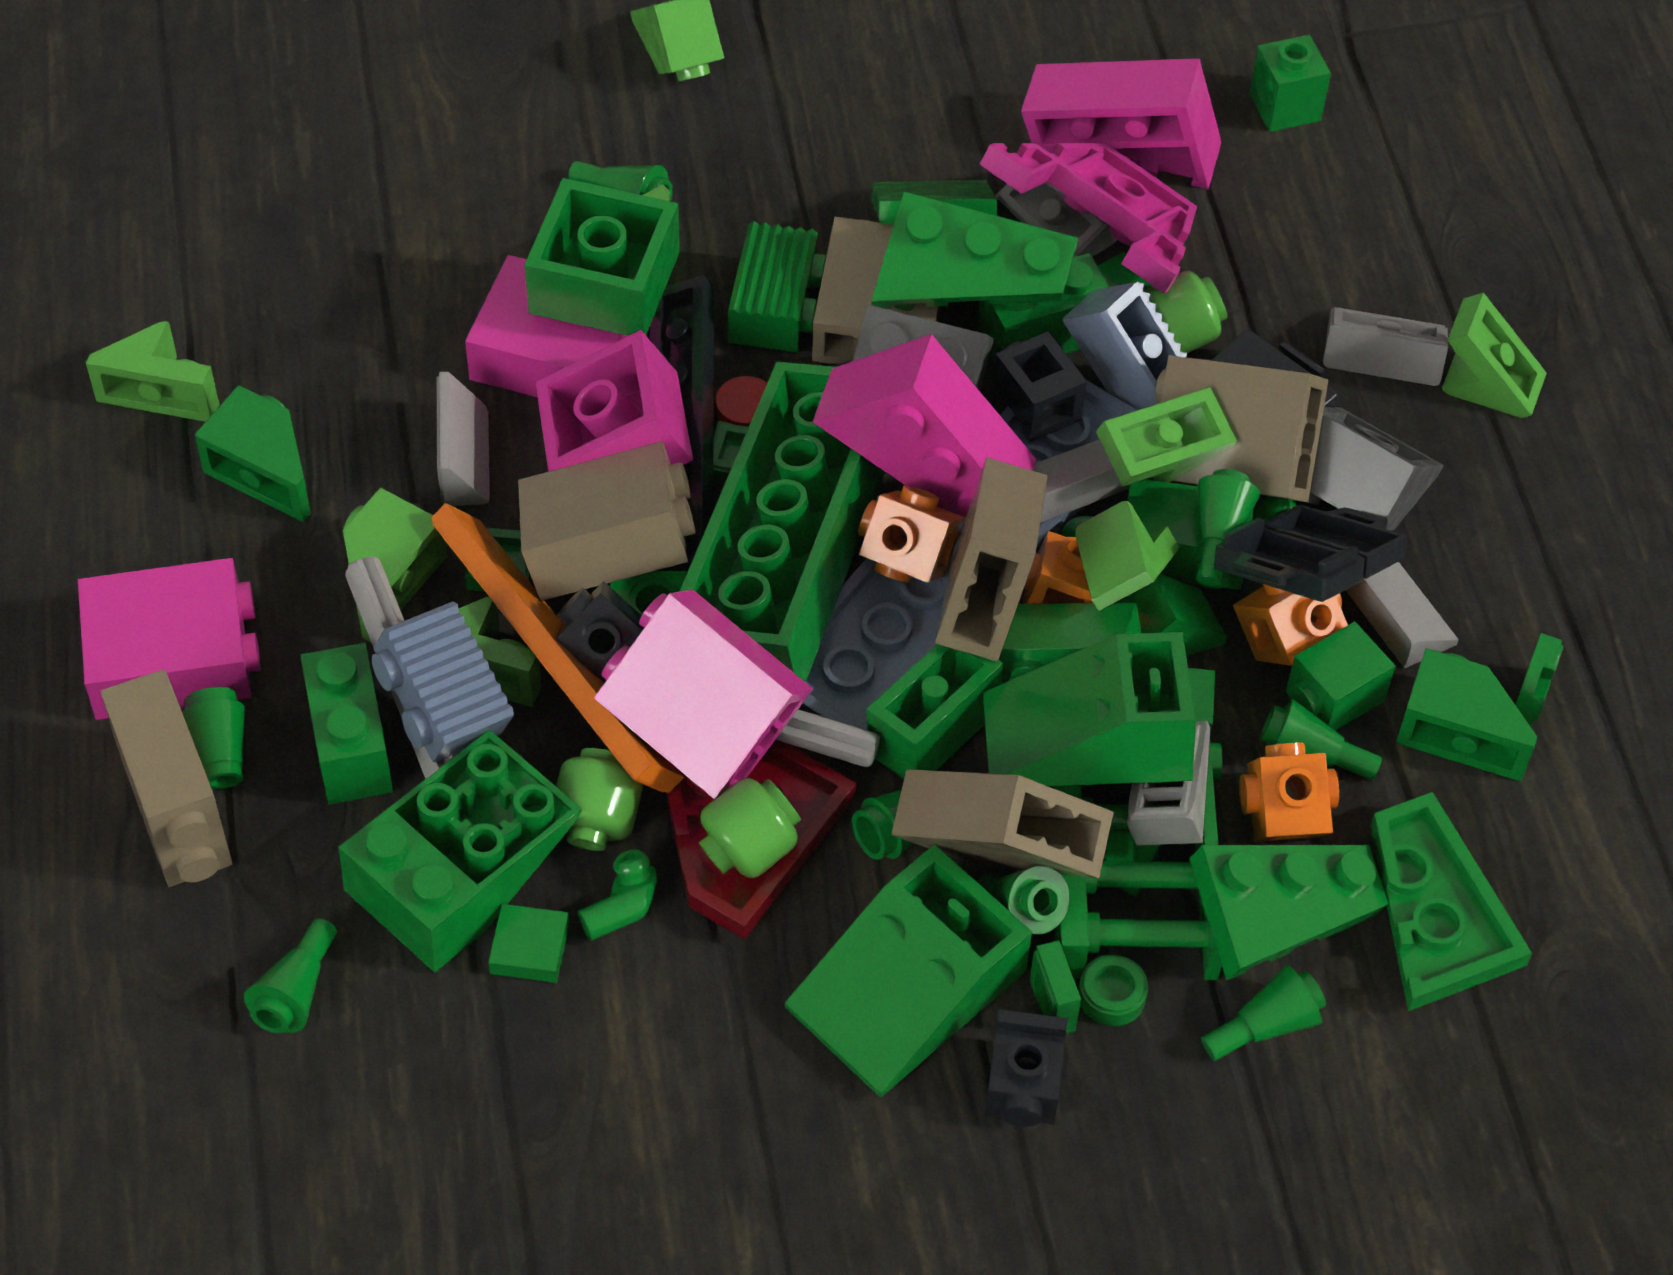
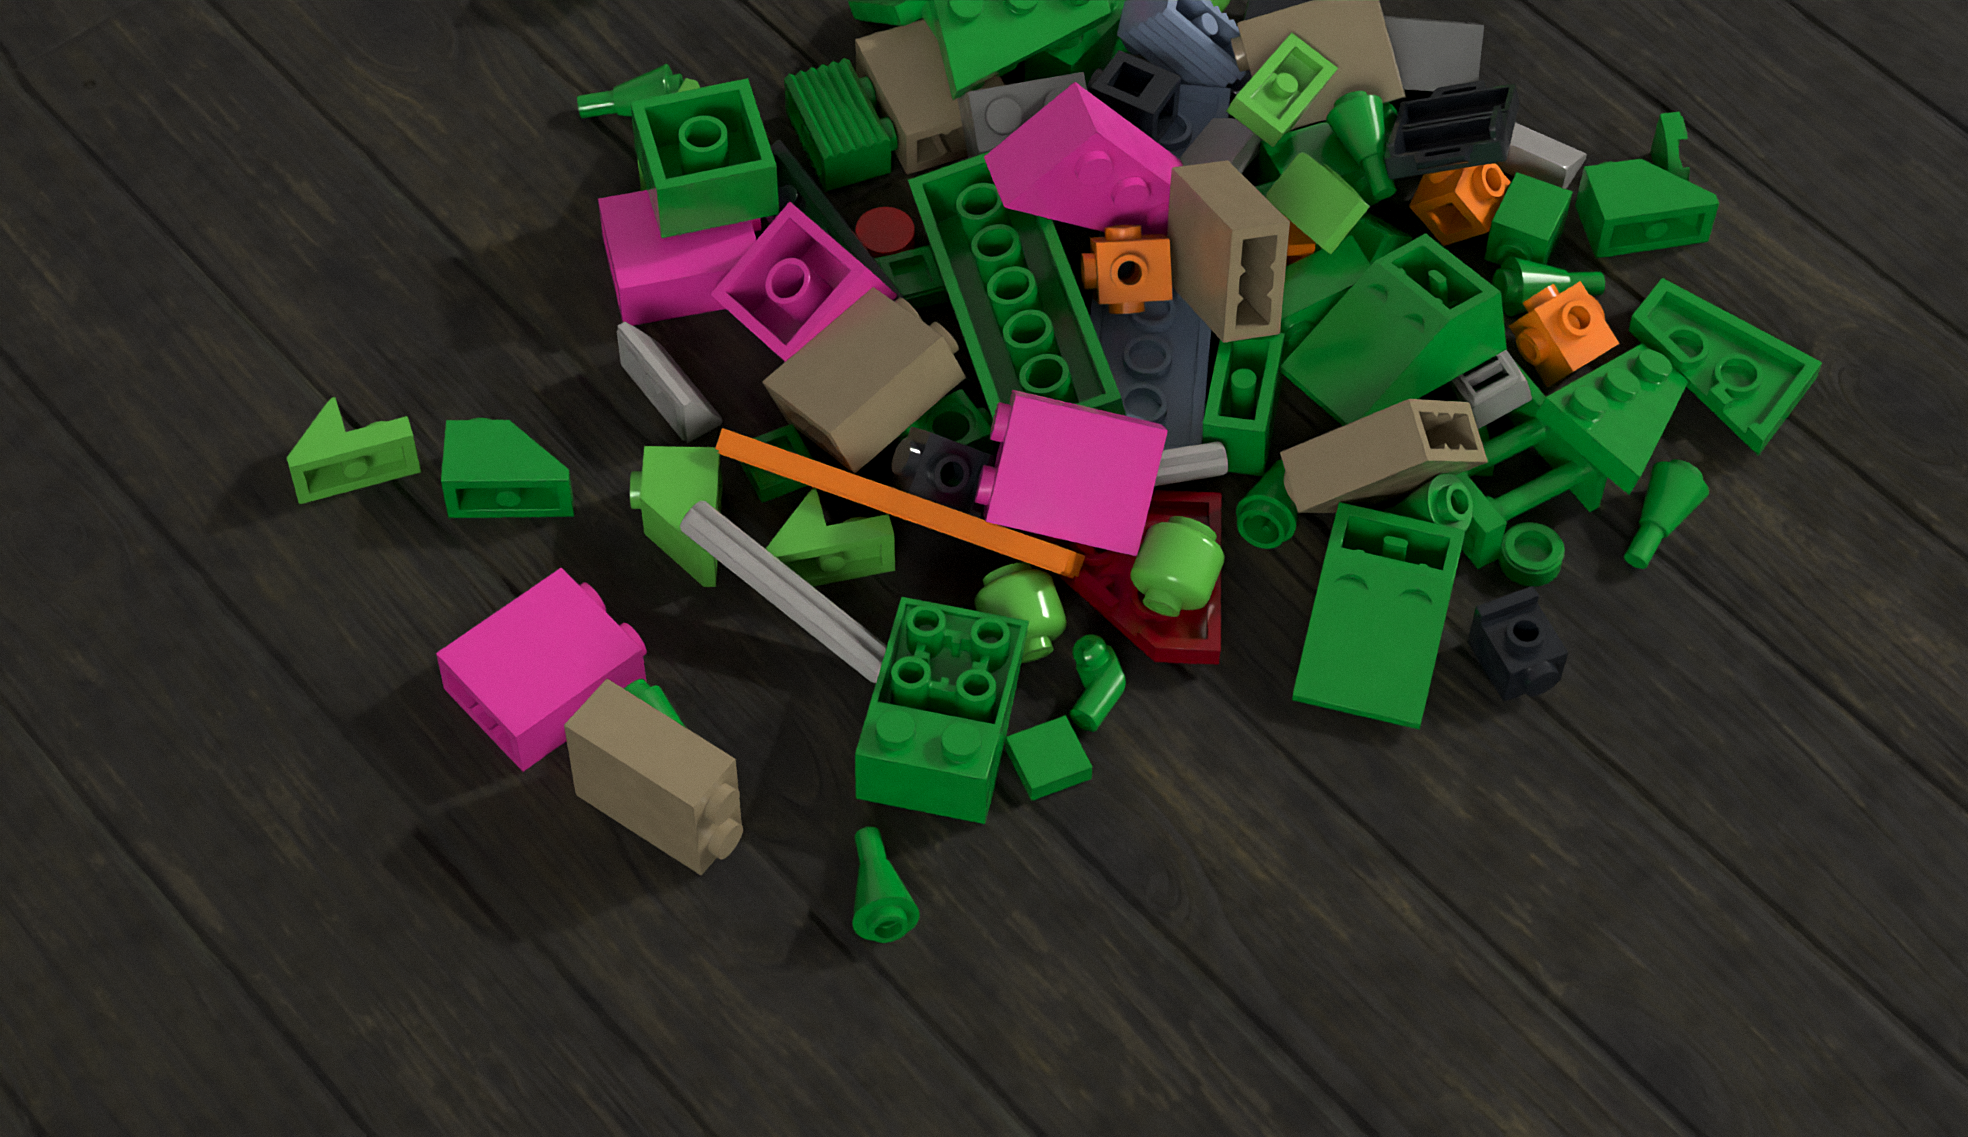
camera: 30 degrees left, 0 degrees up
green brick [300,643,393,805] -> none
sand blue brick [372,601,514,763] -> none
green tile [1029,941,1081,1034] -> none

